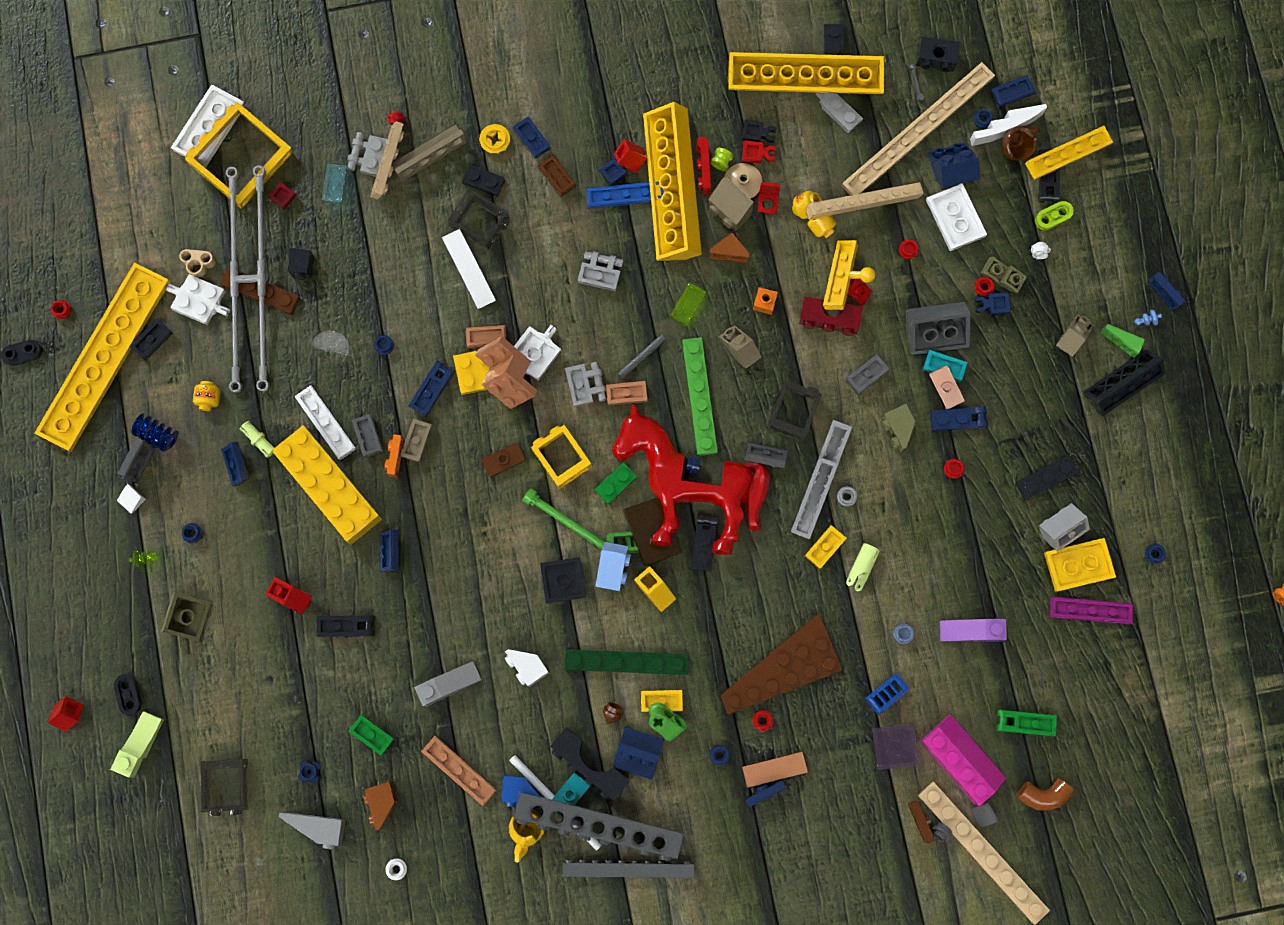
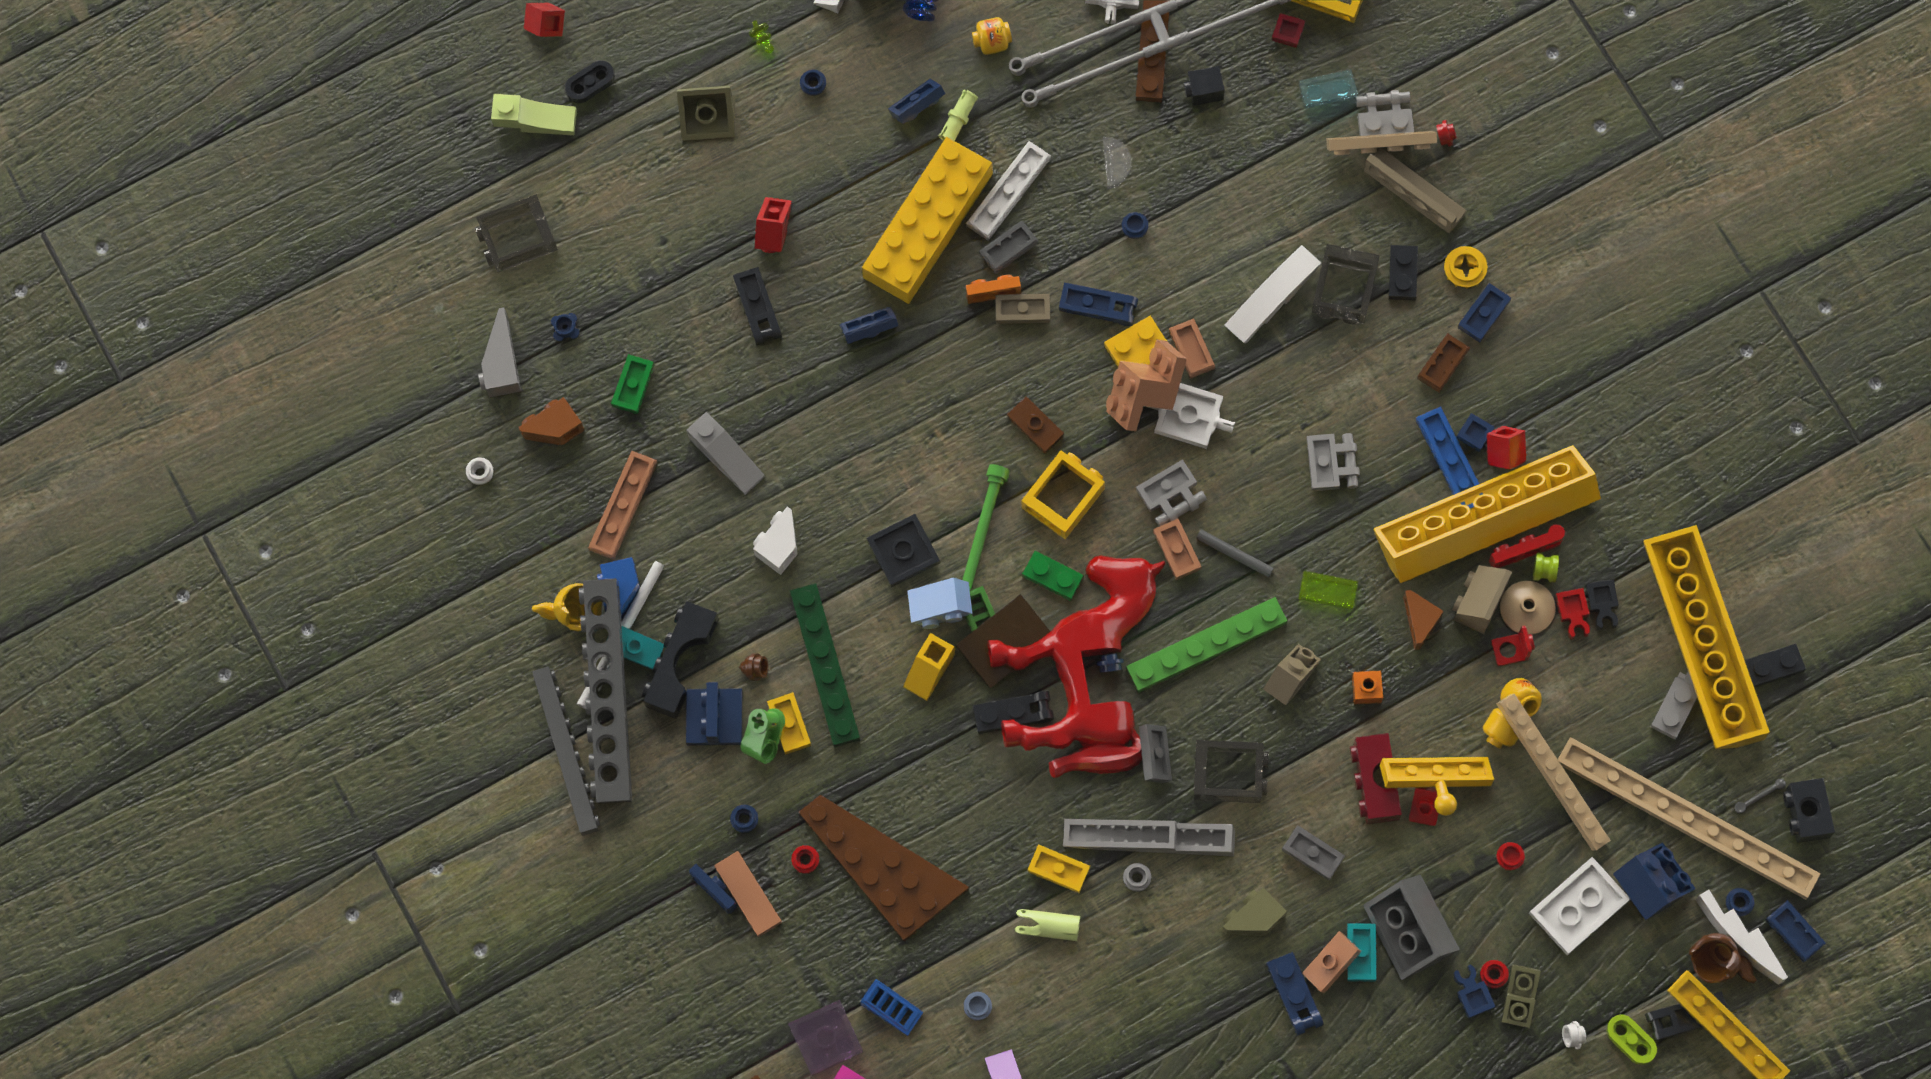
camera: 75 degrees right, 5 degrees down
red plate [944,459,964,479] -> none

